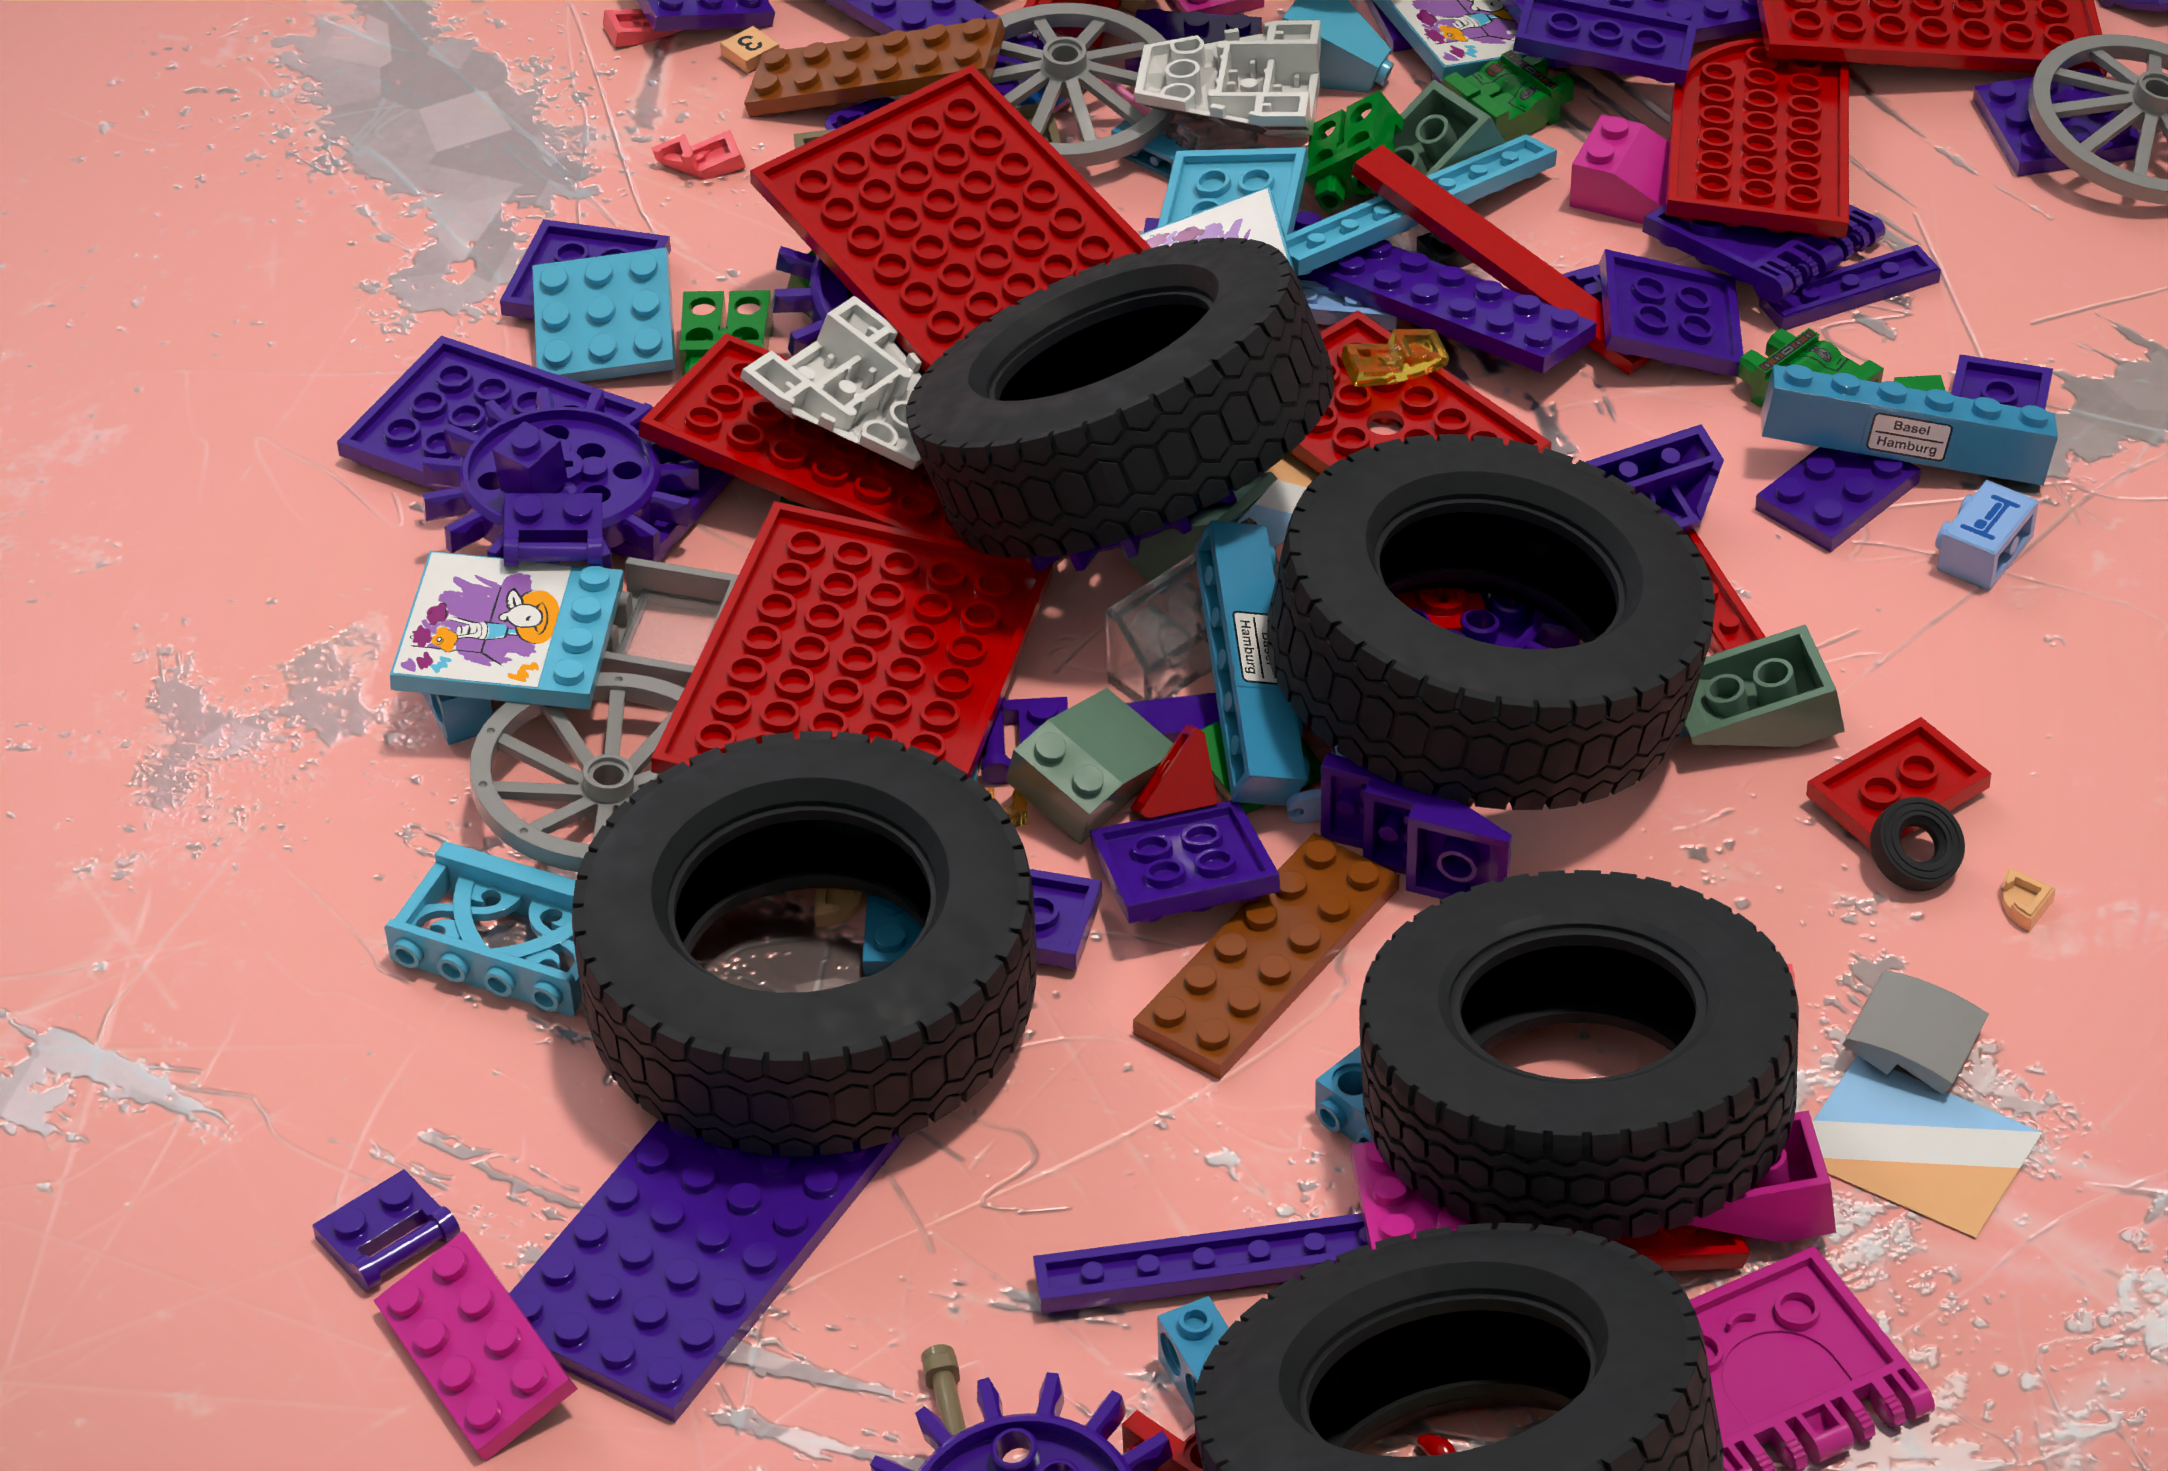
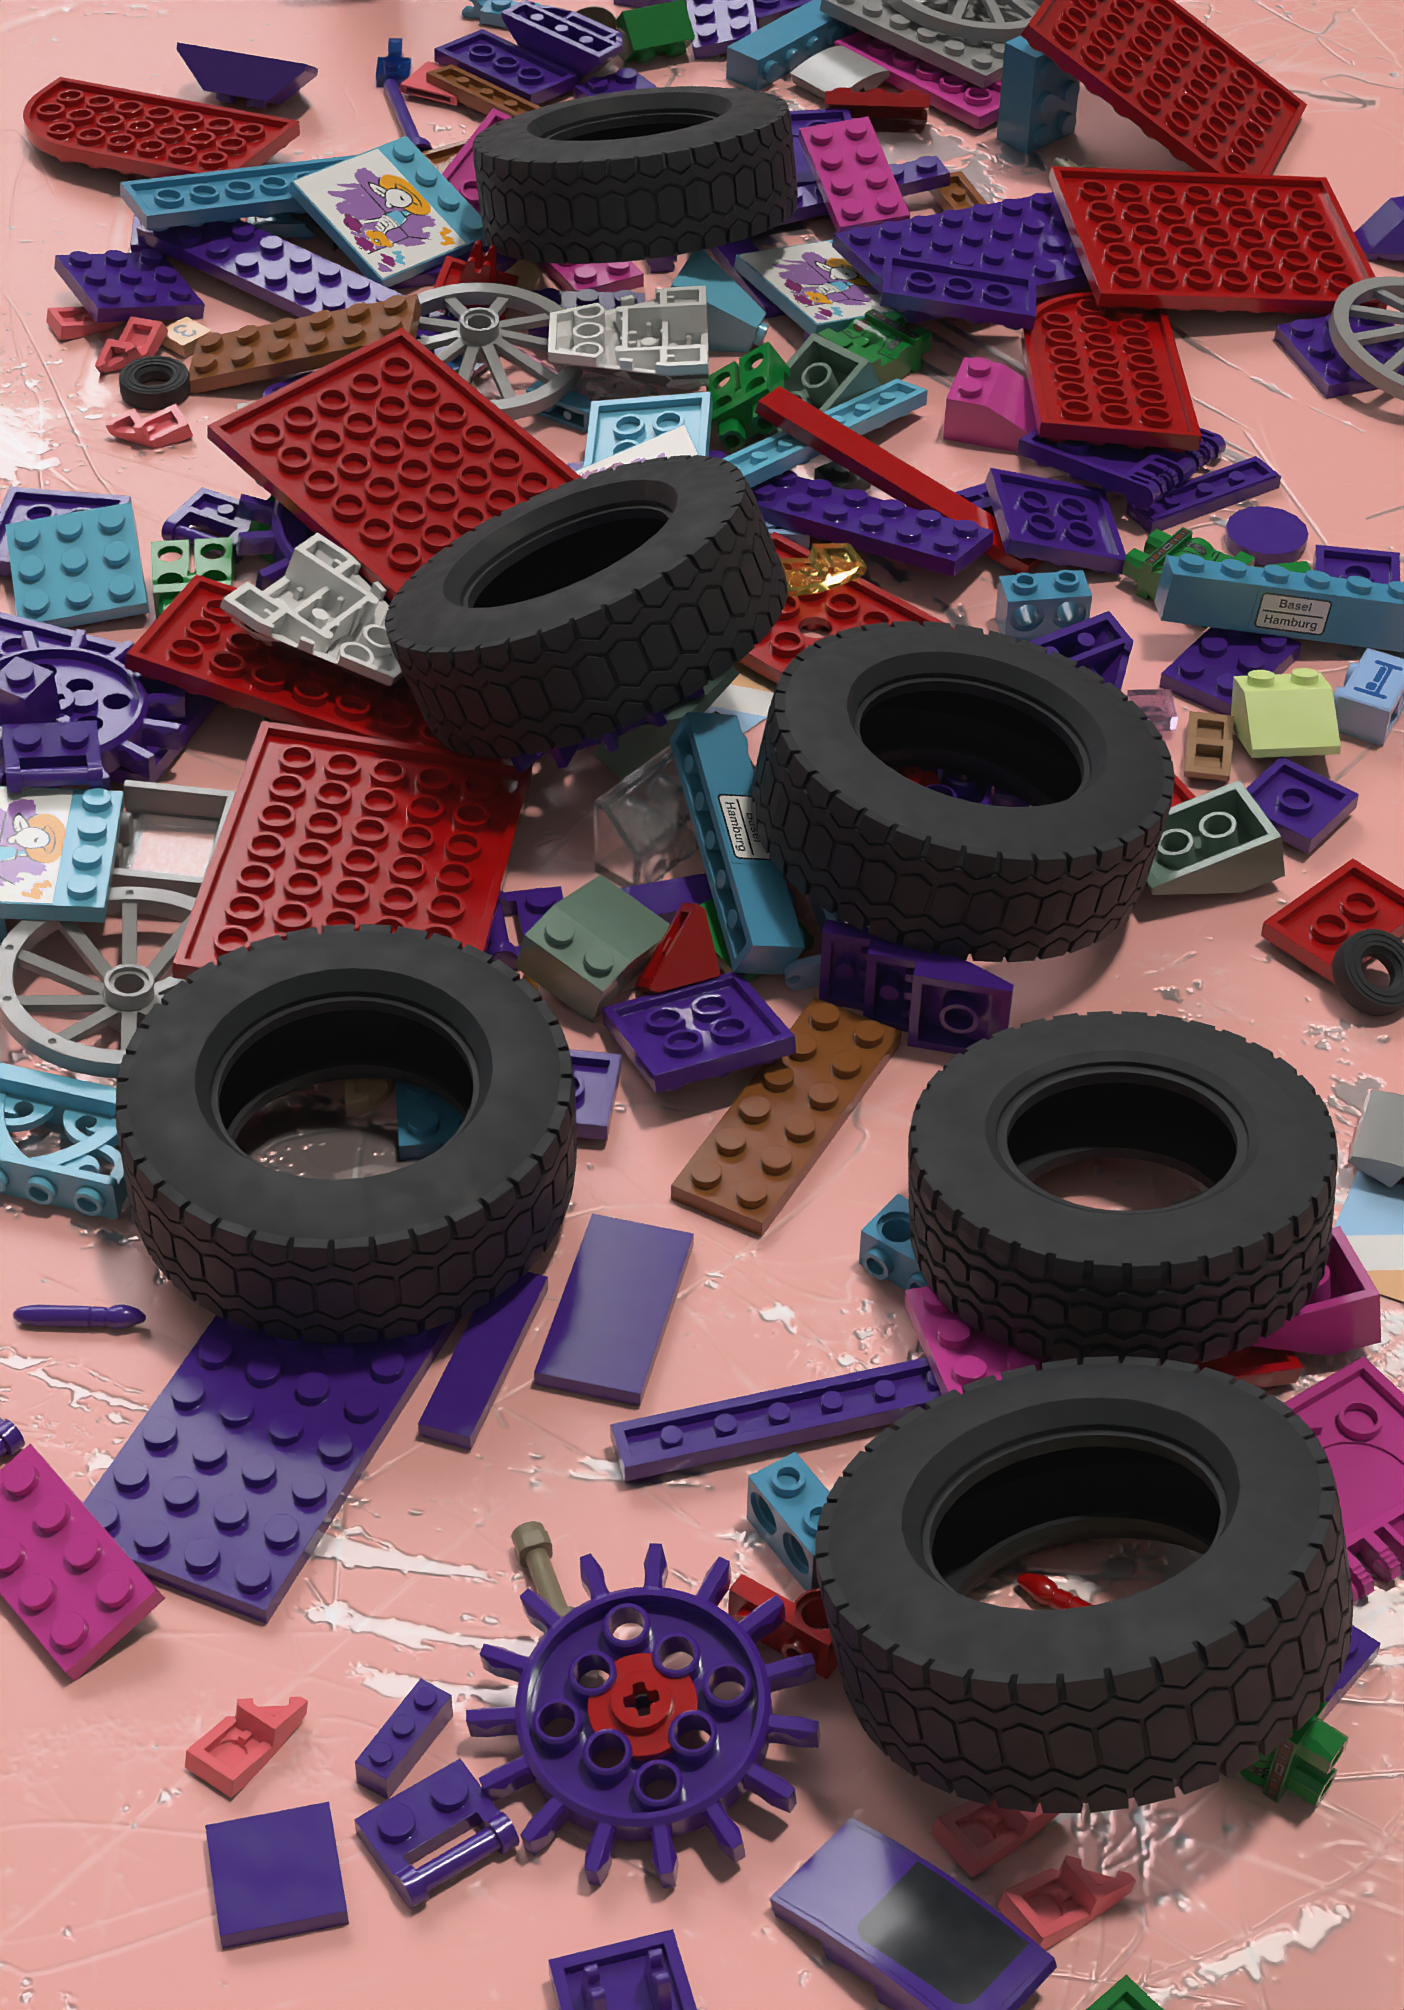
camera: 10 degrees left, 0 degrees up
none -> dark purple piece [12,1304,146,1329]
none -> coral slope [94,316,168,373]
none -> black tyre [119,356,190,411]
none -> dark purple plate [161,487,251,564]
none -> dark purple tile [418,1272,548,1450]
none -> tile [534,1214,694,1406]
none -> dark azure brick [995,570,1092,642]
none -> plate [1127,689,1178,731]
none -> medium nougat slope [1184,711,1234,782]
none -> dark purple tile [1224,506,1309,566]
none -> yellowish green slope [1231,668,1341,758]
none -> dark purple plate [1246,757,1359,854]

